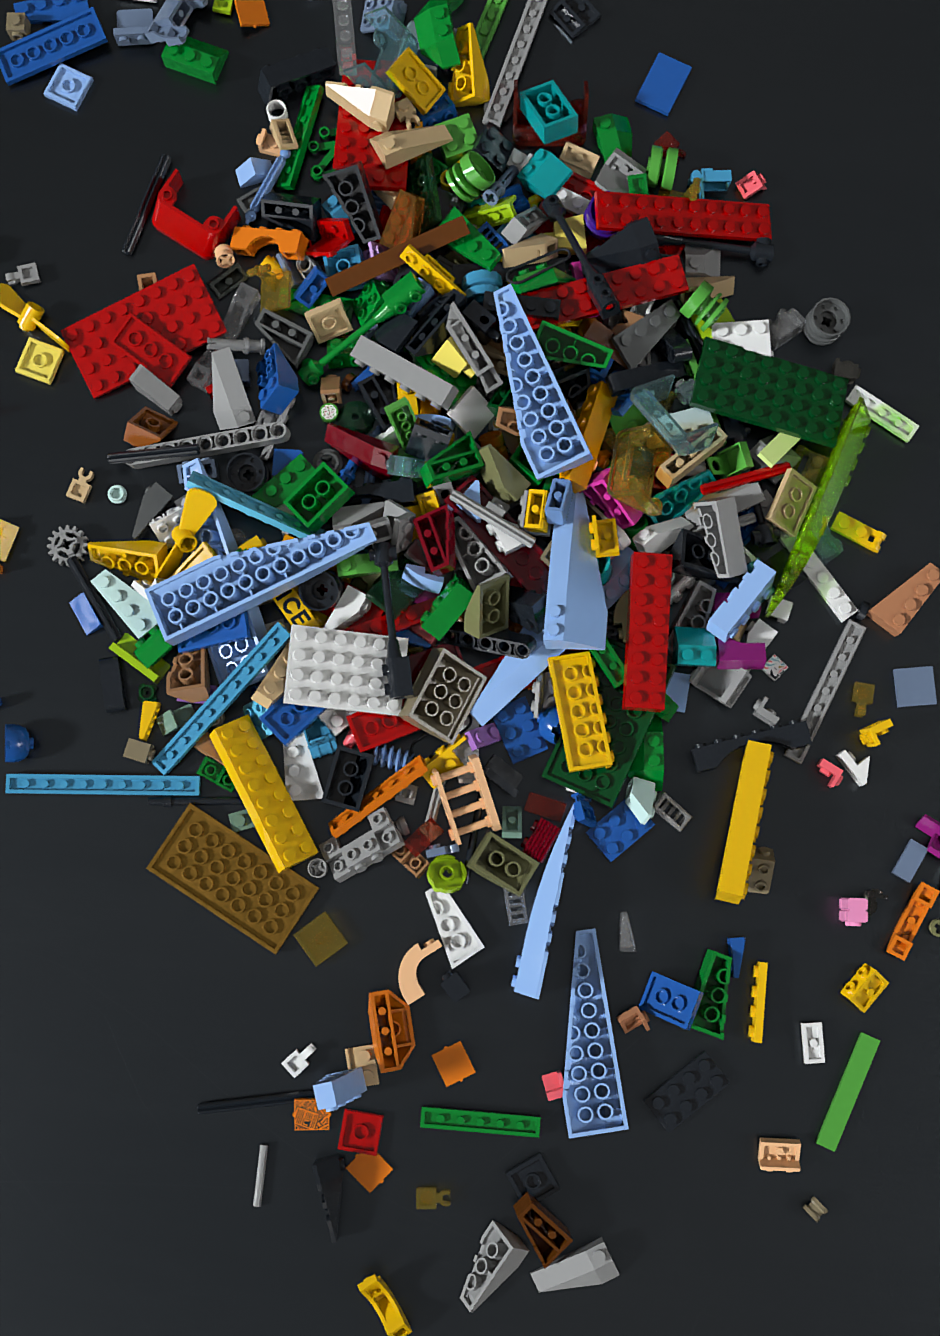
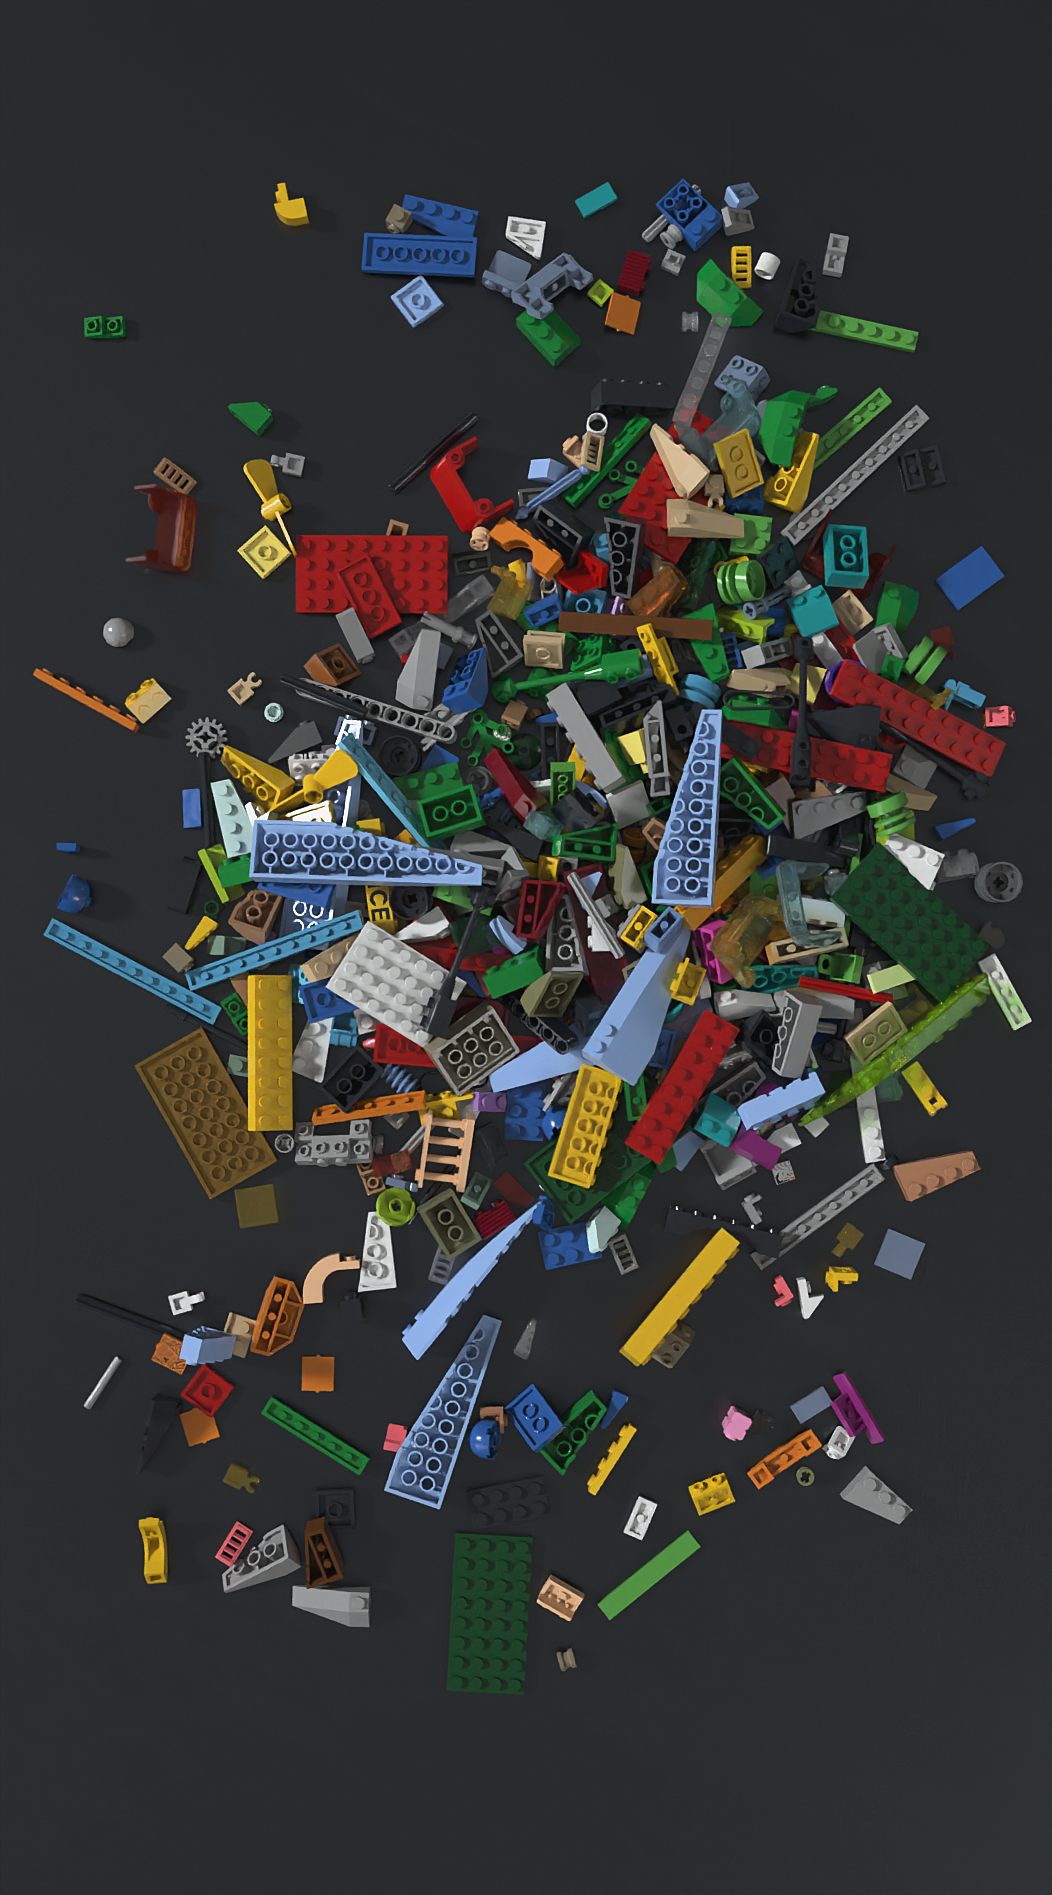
camera: 25 degrees right, 5 degrees up
none -> coral slope [215,1521,253,1567]
none -> dark green plate [447,1532,533,1695]
none -> green plant [461,709,515,778]
none -> blue cylinder [467,1420,501,1460]
none -> blue bracket [647,1028,678,1070]
none -> blue slope [932,818,976,841]

